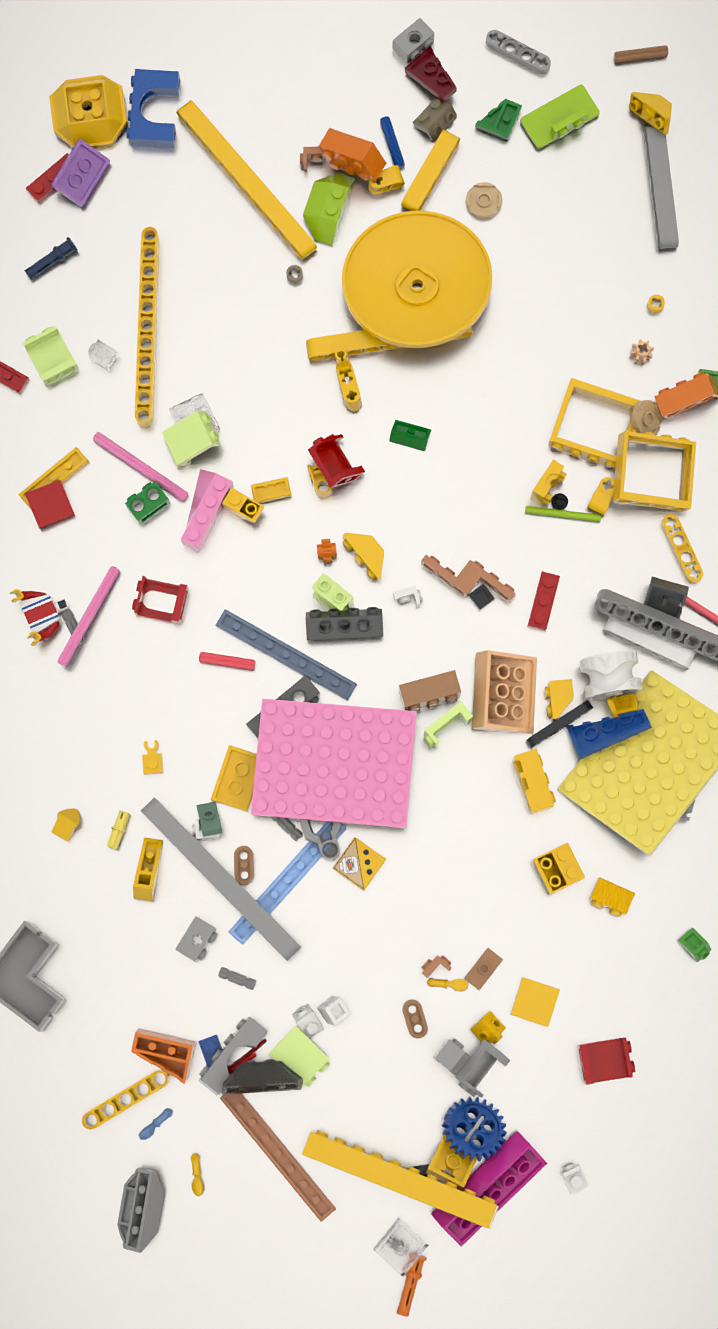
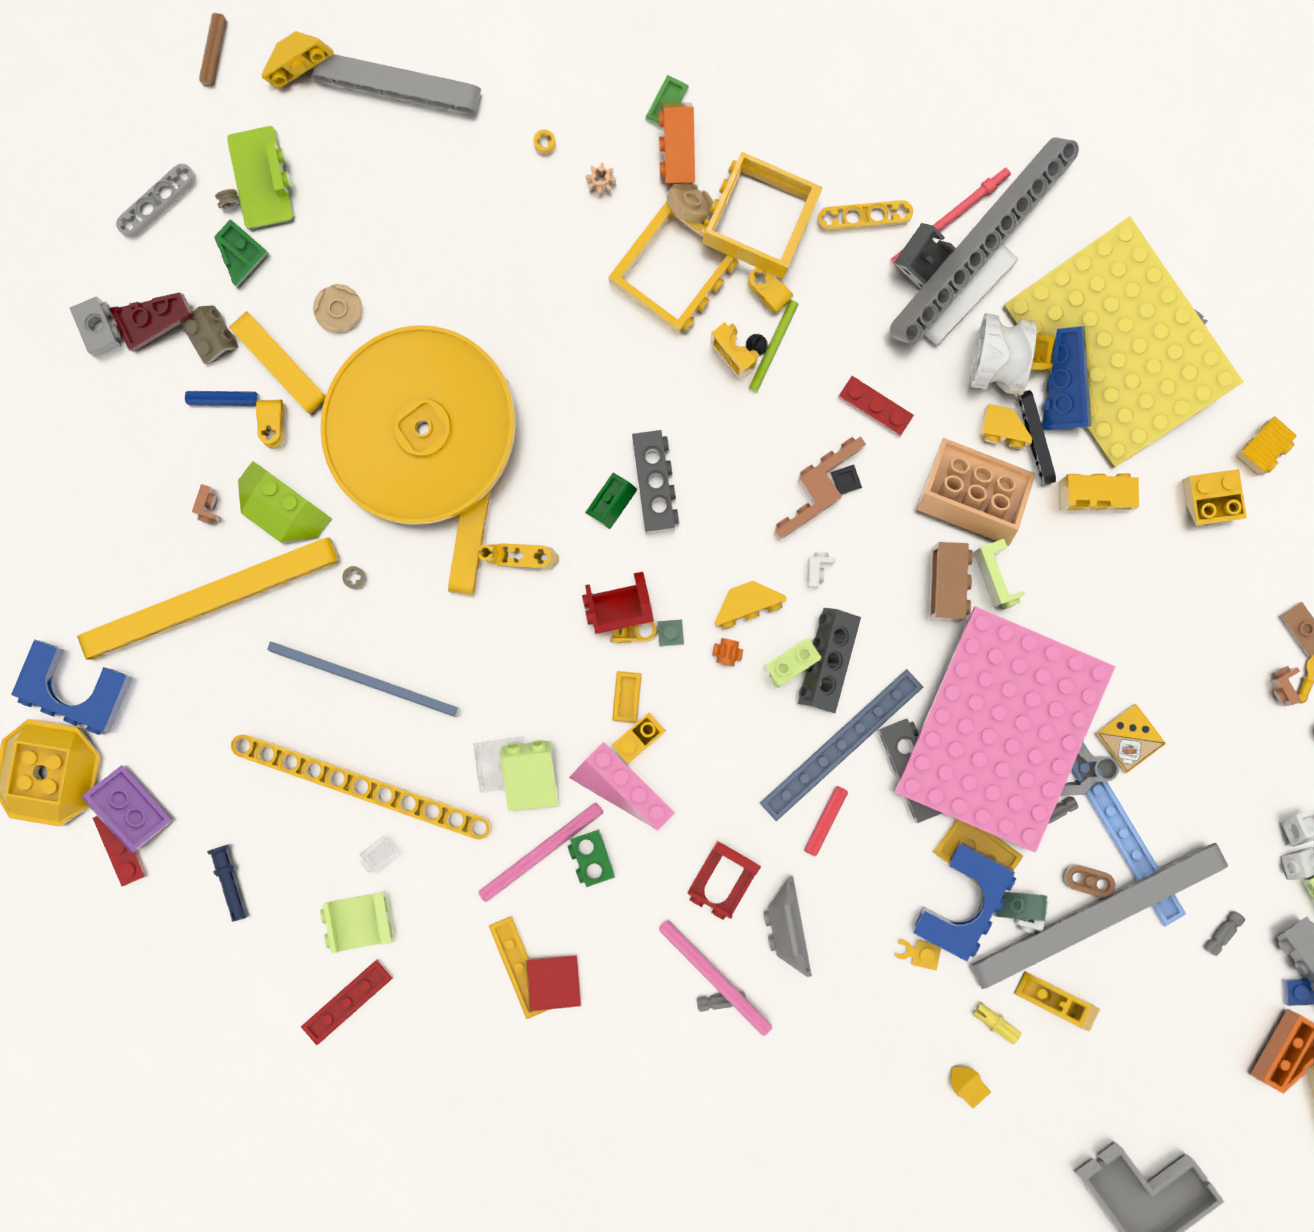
camera: 70 degrees left, 5 degrees up
torso [9,589,69,646] -> none
light grey brick [175,916,217,962] -> none
orange piece [318,128,387,182] -> none
none -> dark tan bush [215,189,240,209]
none -> sand blue tile [267,641,461,717]
none -> dark grey brick [632,430,679,534]
none -> sand green plate [657,619,684,647]
none -> light grey wedge [763,875,812,977]
none -> blue arch [912,841,1016,962]

